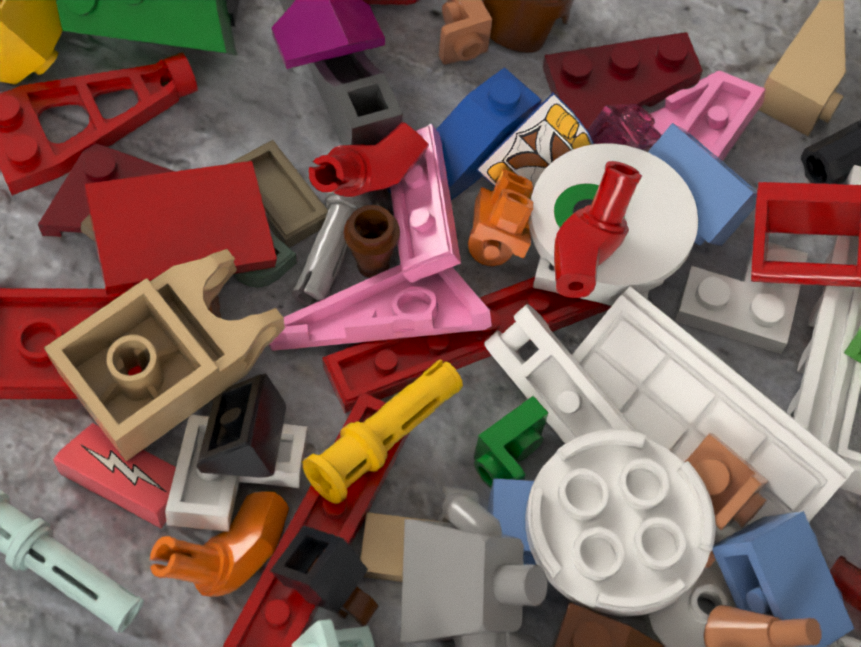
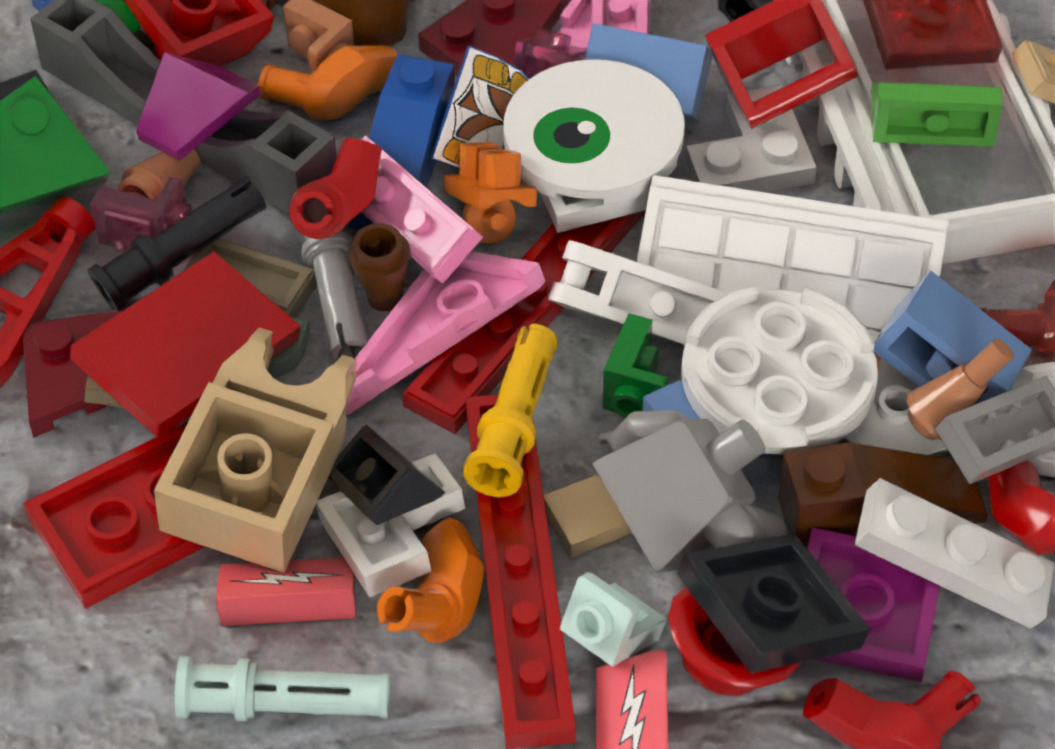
camera: 25 degrees left, 10 degrees down
black piece [270,526,379,627] -> none
red arm [554,161,642,298] -> none
nougat bracket [684,433,769,531] -> none
none -> black pin [87,176,267,311]
none -> clear pink bracket [90,177,192,251]
none -> nougat cone [118,149,201,221]
none -> orange arm [258,45,398,121]

